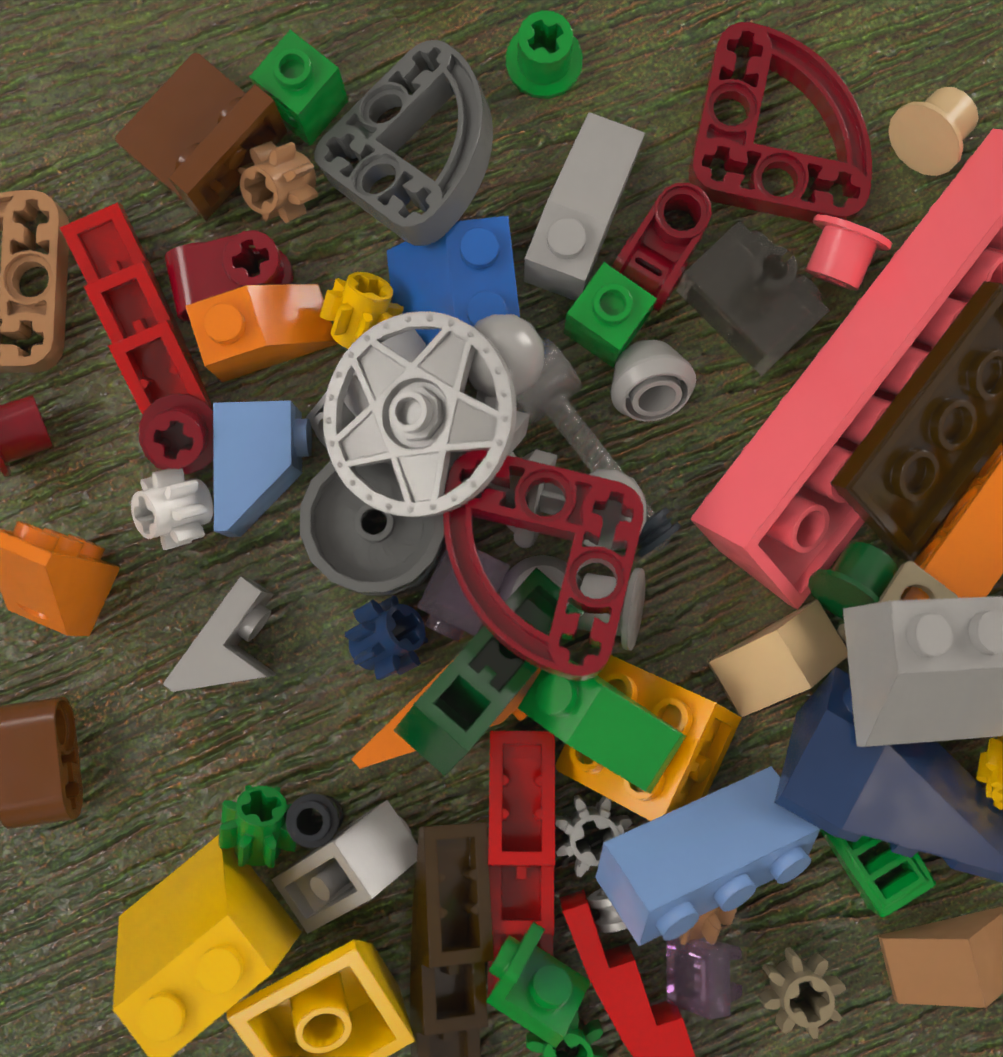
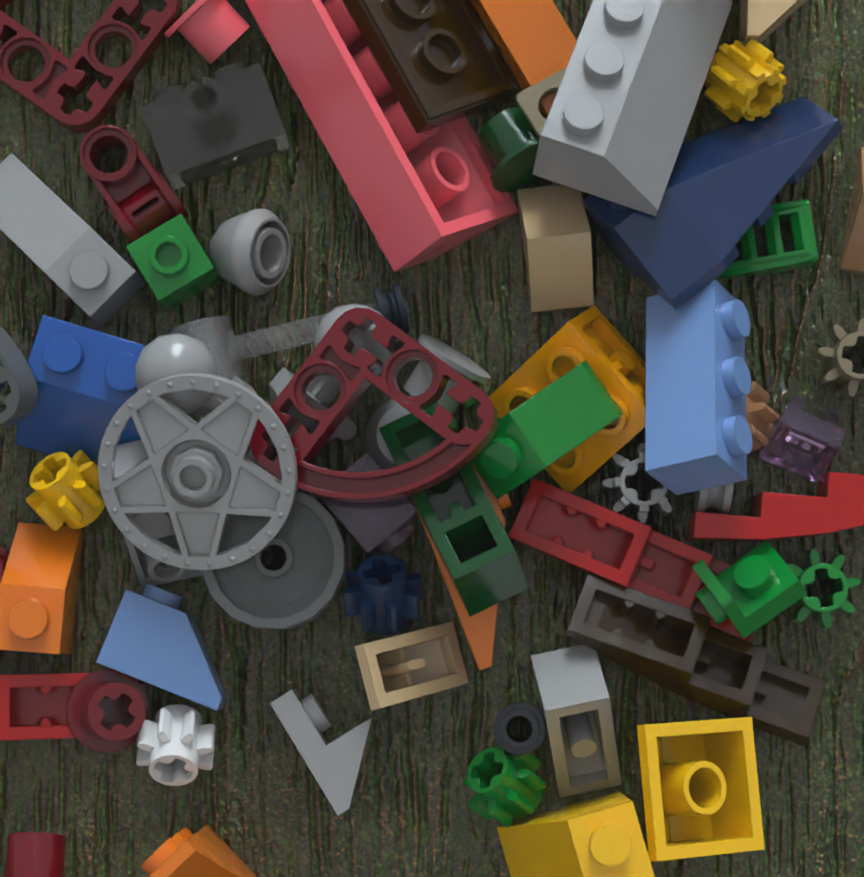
camera: 70 degrees left, 0 degrees up
none -> tan slope [354,621,469,711]

